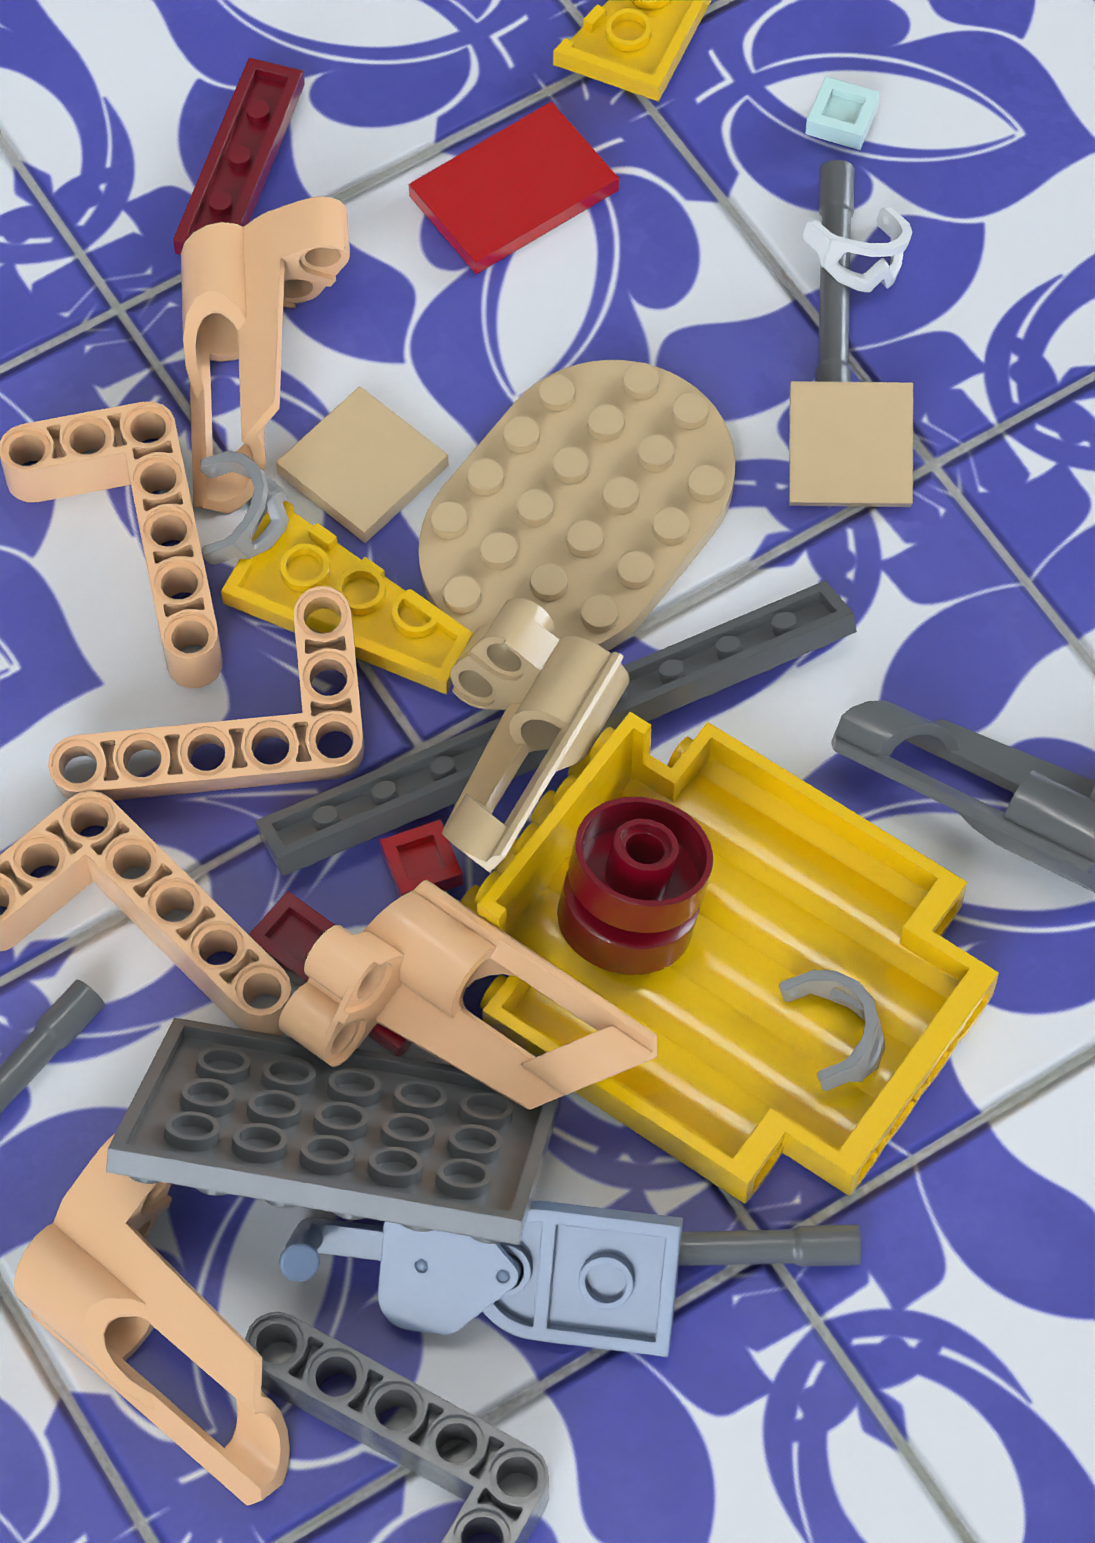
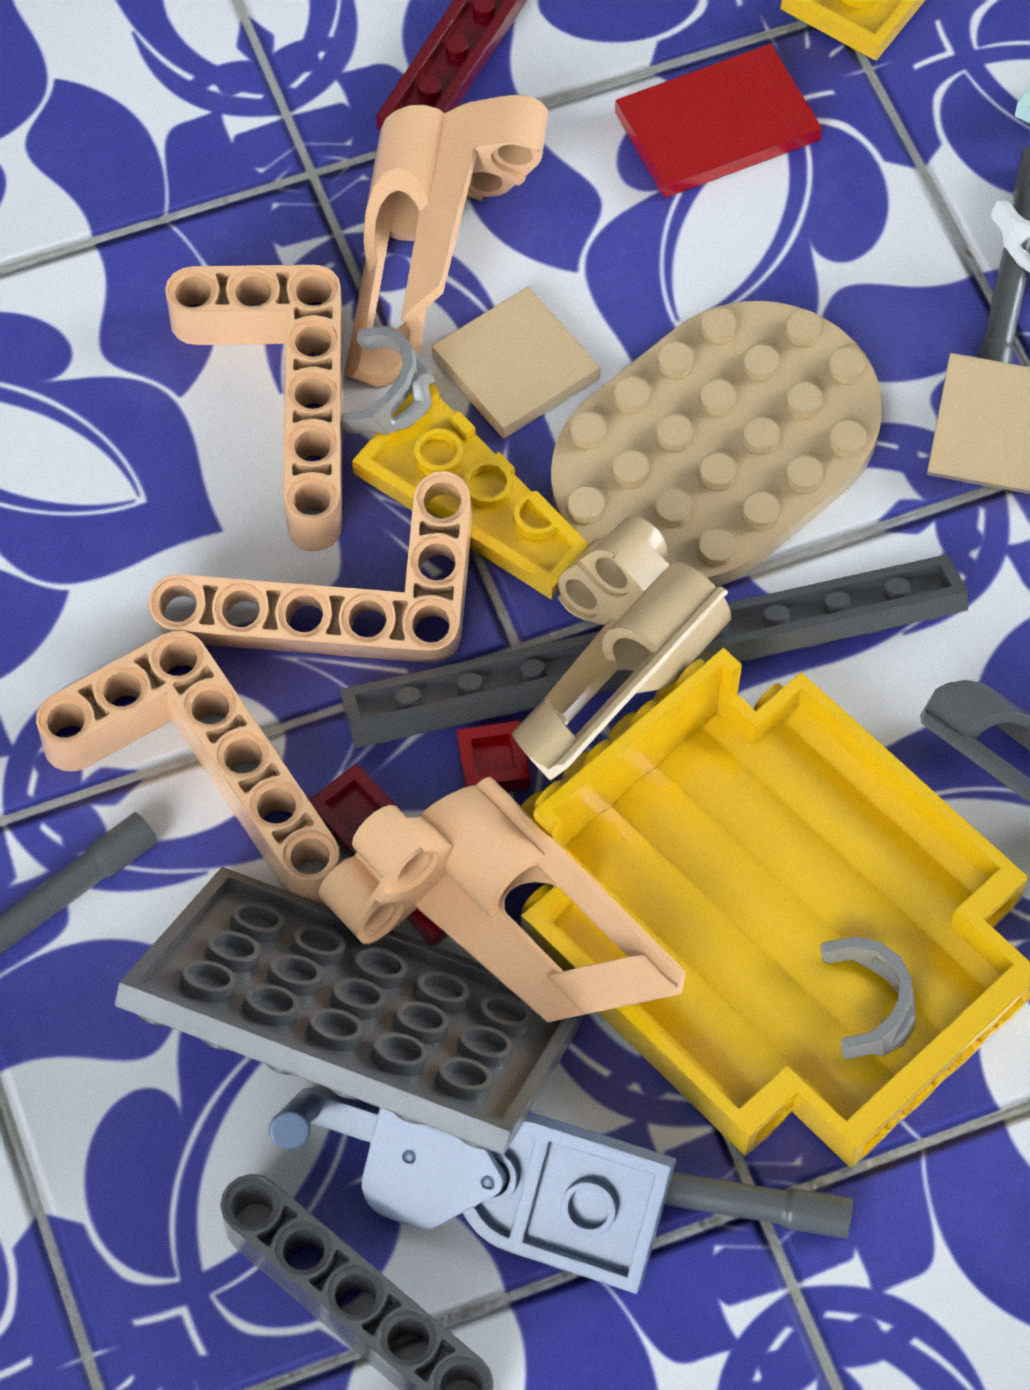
camera: 10 degrees right, 0 degrees up
light nougat panel [14,1134,290,1506] -> none
dark red wheel [557,797,713,975] -> none

